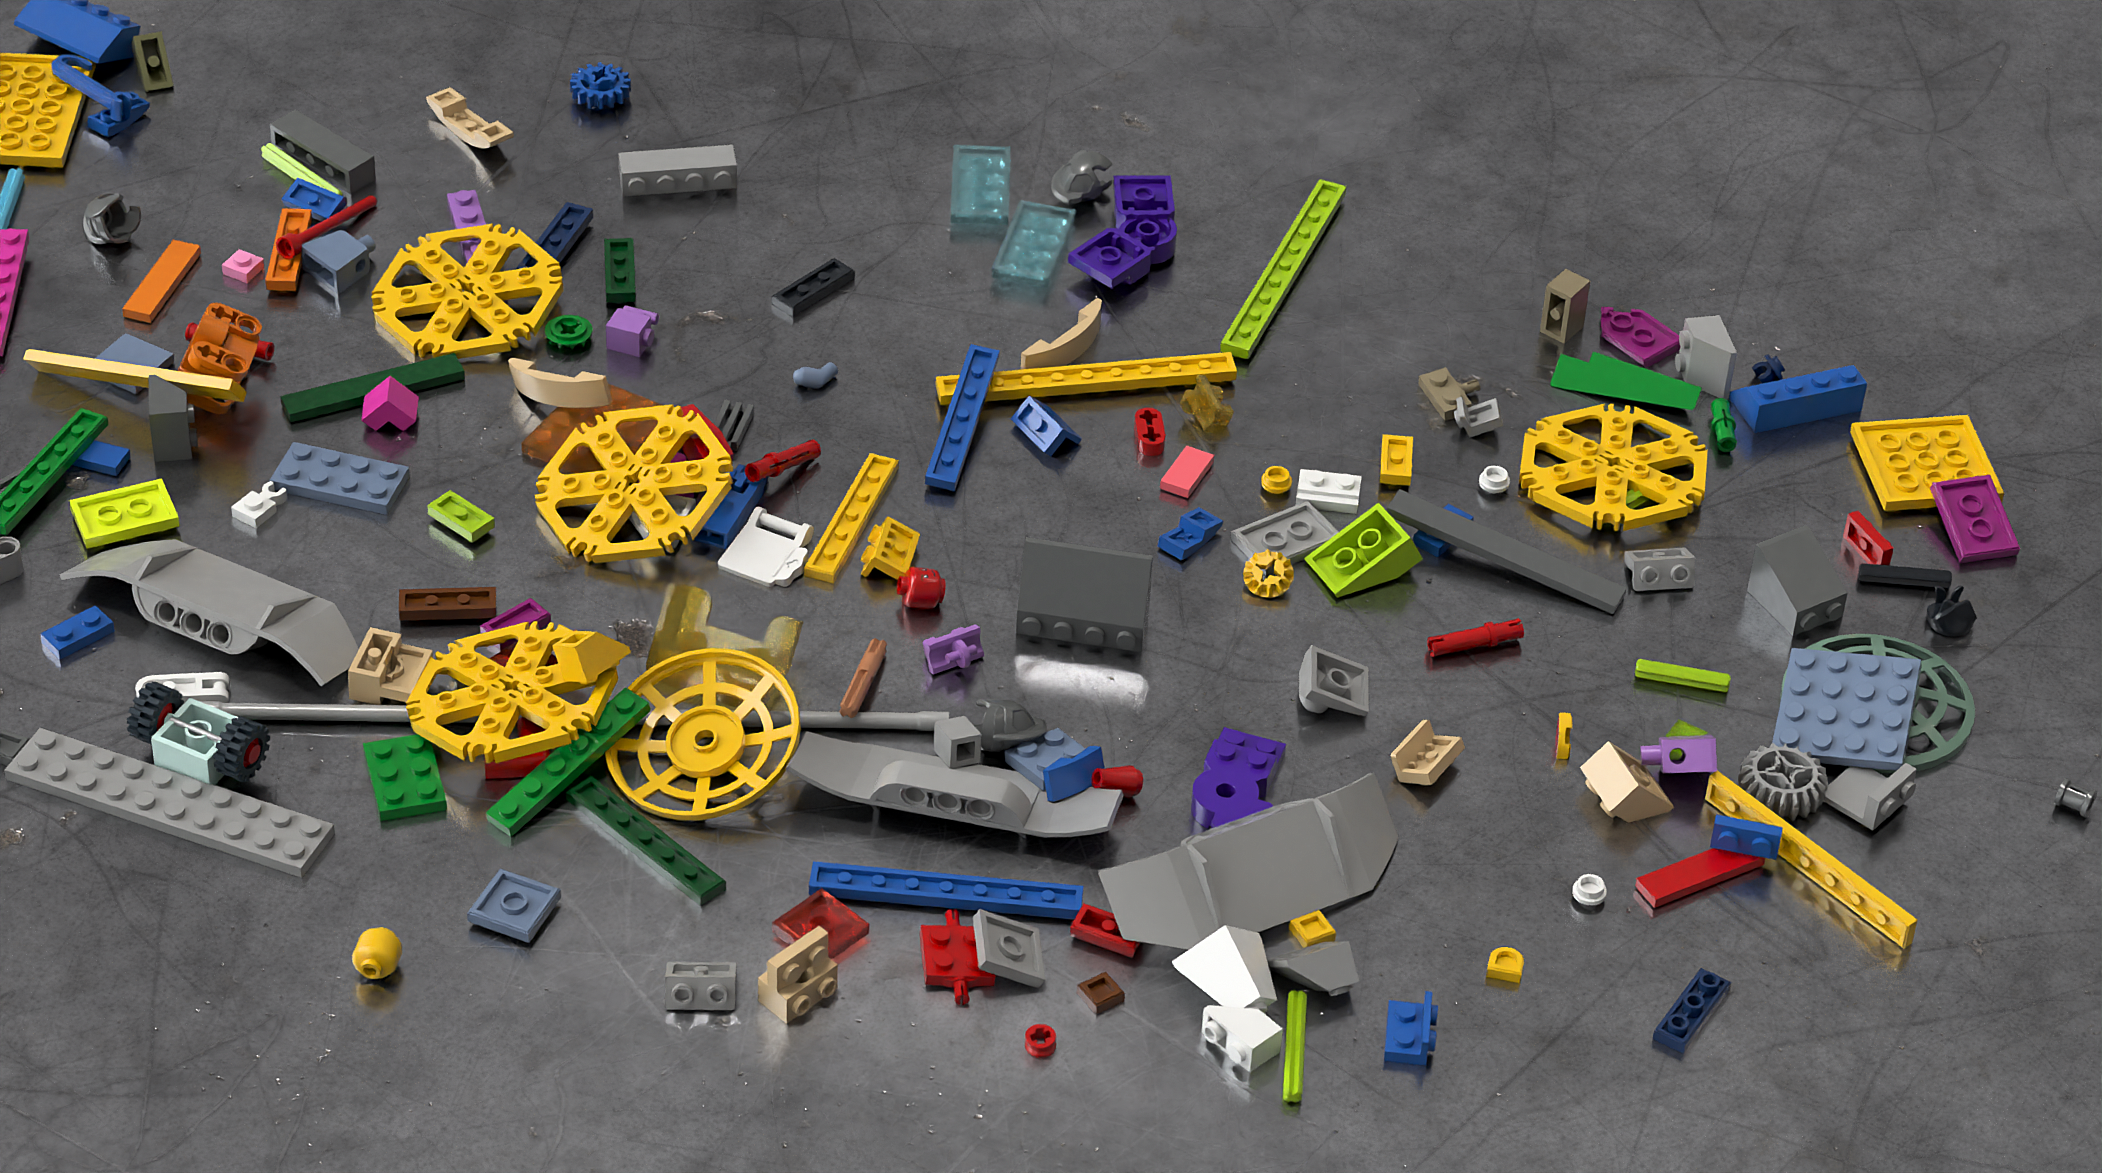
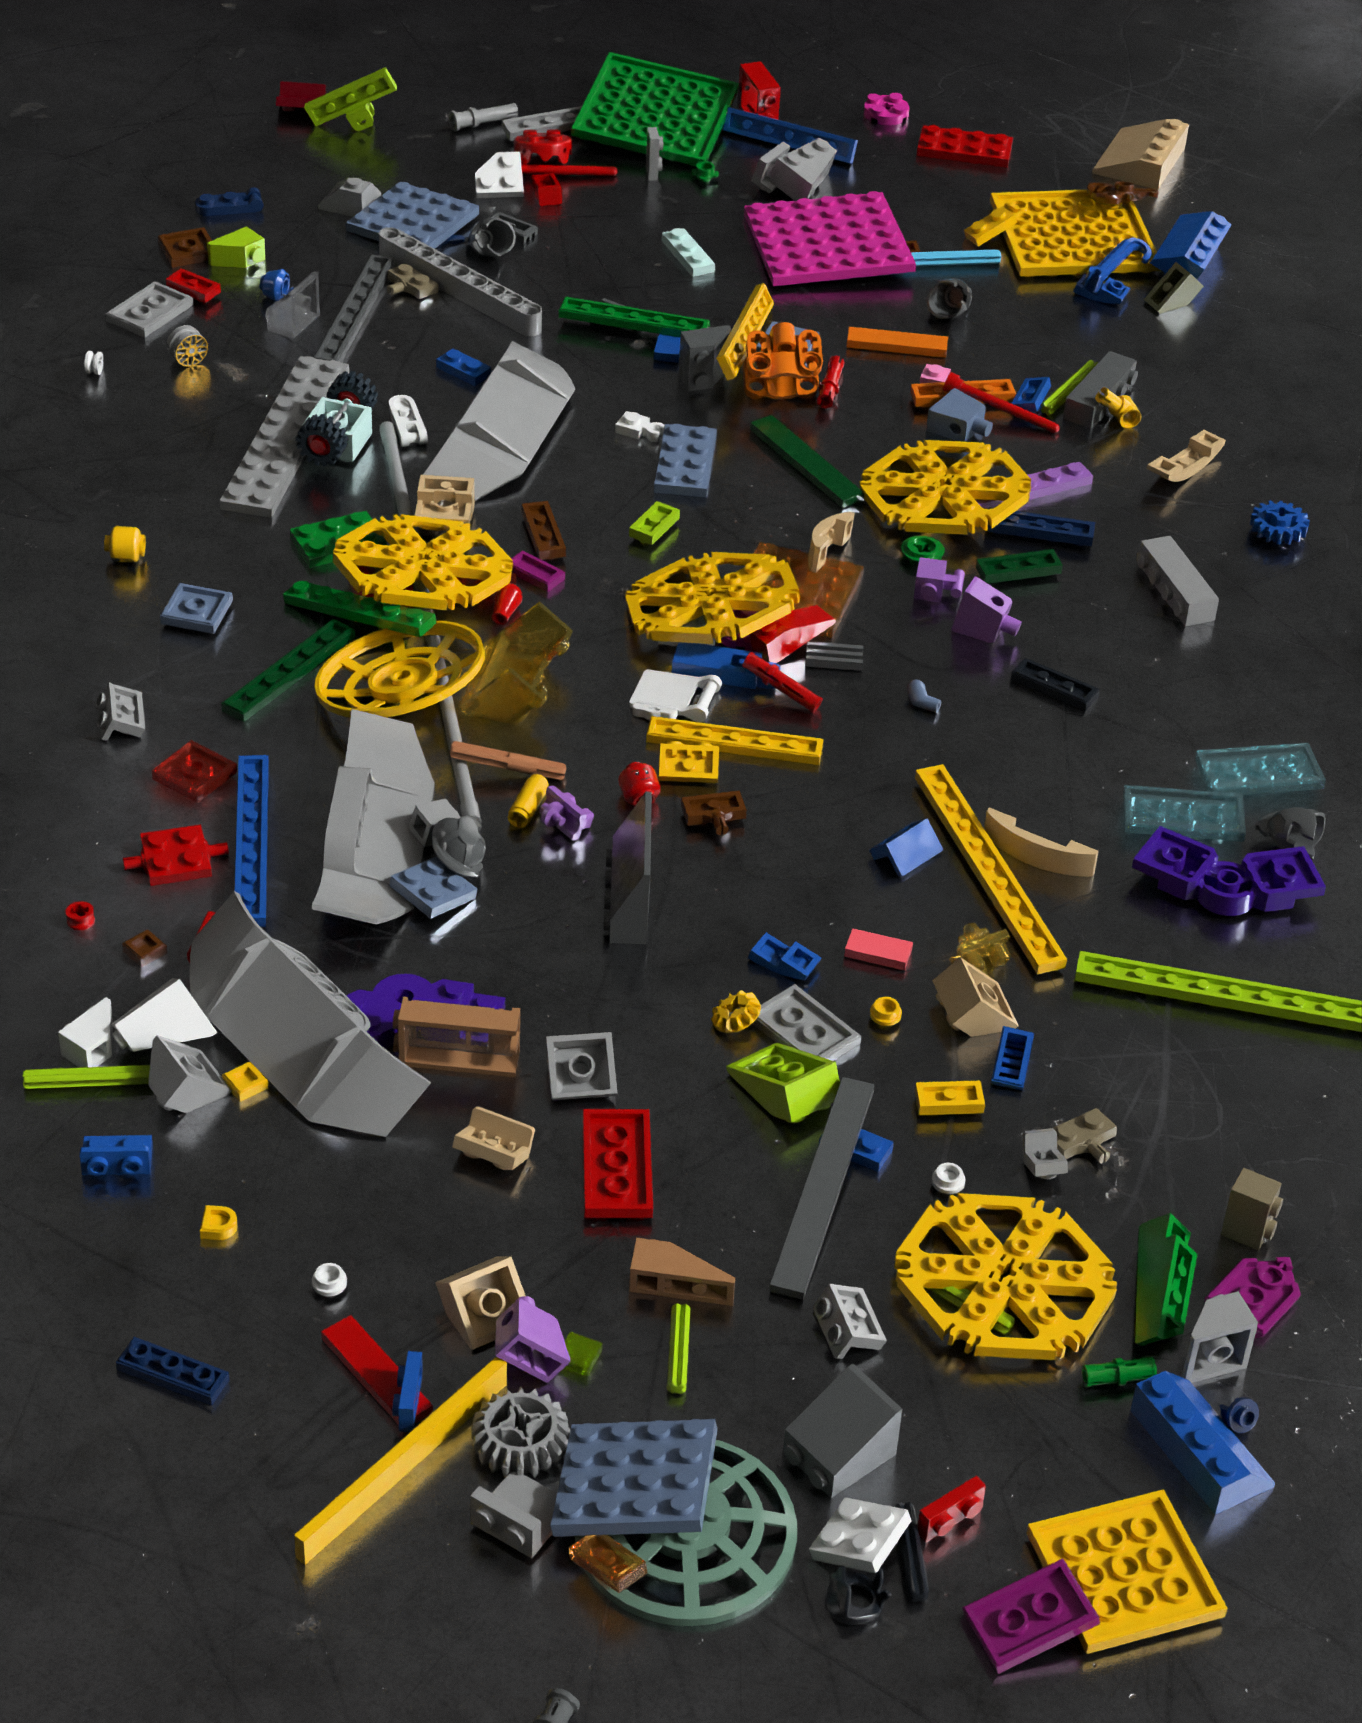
camera: 80 degrees right, 0 degrees up
neon yellow plate [69,478,180,549] -> none
dark pink piece [361,376,419,431] -> none
yellow slope [552,631,631,685] -> none
tan brick [758,926,838,1024] -> none
blue plate [925,344,1000,491] -> none
light grey plate [973,909,1046,988] -> none
blue slope [1043,746,1105,802] -> none
red cone [1092,765,1143,798] -> none
red beam [1134,407,1166,456] -> none
white plate [1296,469,1361,514] -> none
red pin [1427,618,1524,657] -> none
yellow tile [1556,713,1572,759] -> none
none -> medium nougat door [393,997,520,1077]
none -> yellow piece [508,774,549,828]
none -> clear orange plate [568,1535,648,1593]
none -> red plate [583,1109,653,1218]
none -> medium nougat slope [629,1238,735,1306]
none -> reddish brown plate [681,790,747,835]
none -> white plate [809,1497,911,1573]
none -> tan slope [932,957,1019,1037]
none -> medium lavender torso [951,577,1022,643]
none -> blue slope [991,1026,1035,1091]
none -> yellow pin [1095,387,1142,428]

